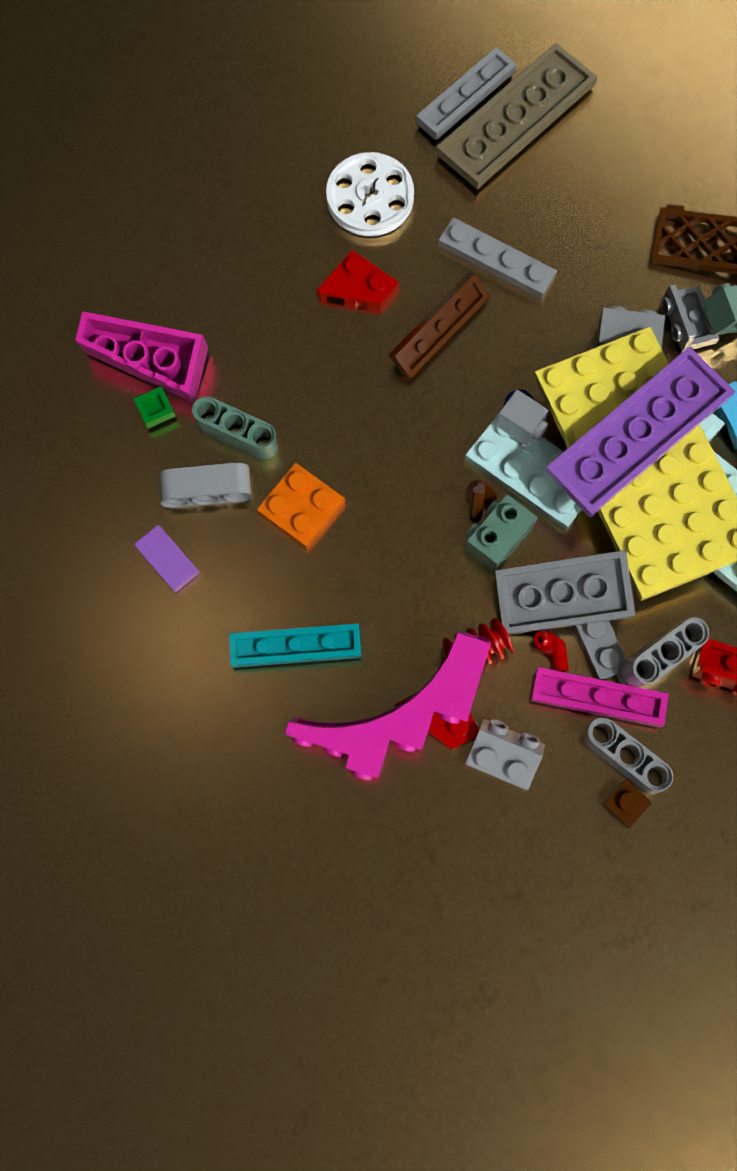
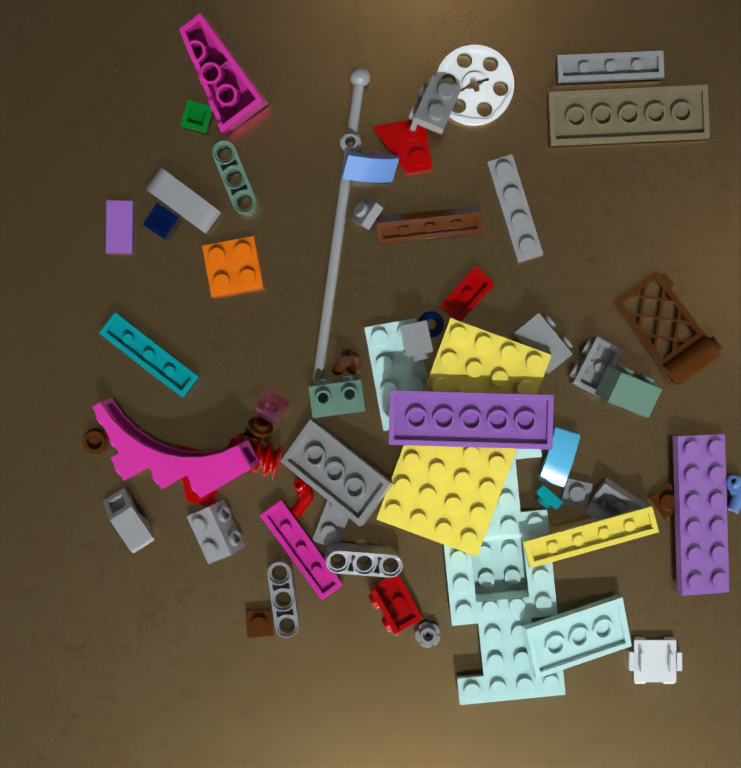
camera: 45 degrees right, 15 degrees up
none -> reddish brown plate [82,428,109,454]
none -> light grey slope [103,487,155,553]
none -> clear blue plate [142,203,180,240]
none -> reddish brown plate [244,416,274,445]
none -> clear pink plate [253,390,290,425]
none -> light grey bar [312,68,371,382]
none -> medium blue slope [342,150,399,183]
none -> light grey plate [350,197,383,230]
none -> light grey bracket [408,75,462,135]
none -> red plate [440,266,495,322]

